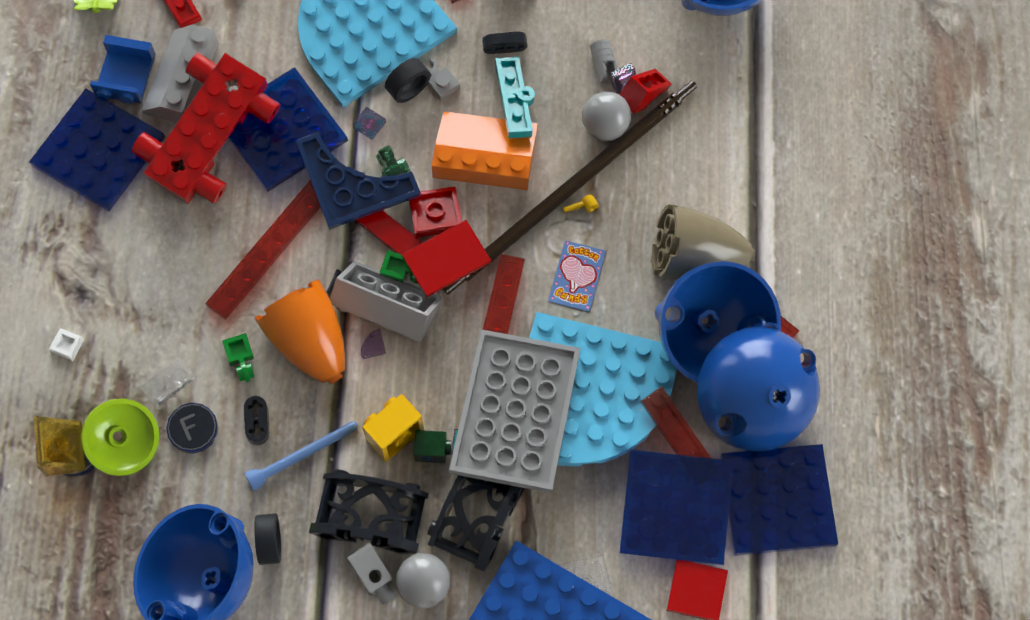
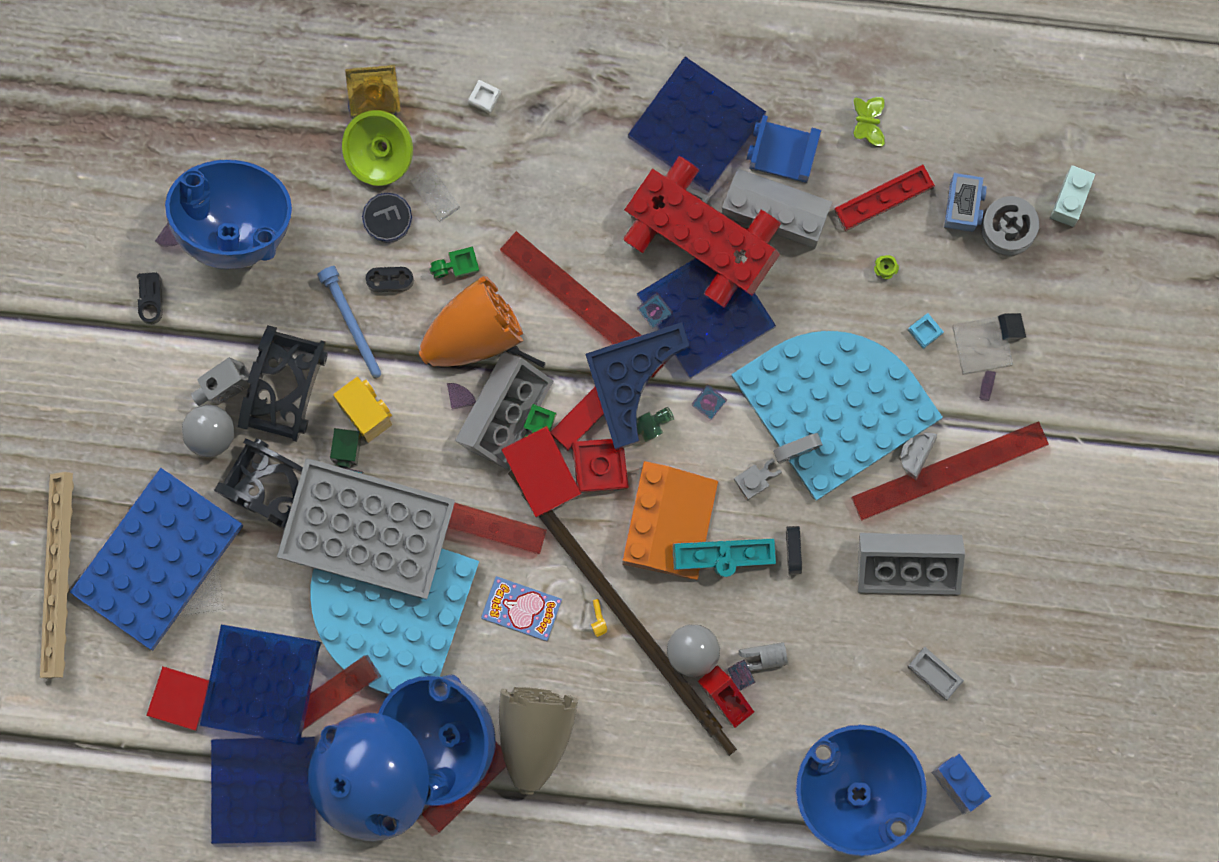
camera: 95 degrees right, 10 degrees up
black tyre [254,513,281,565] -> none
black tyre [385,58,431,103] -> none
none -> tile [637,293,673,329]
none -> light grey beam [773,433,823,463]

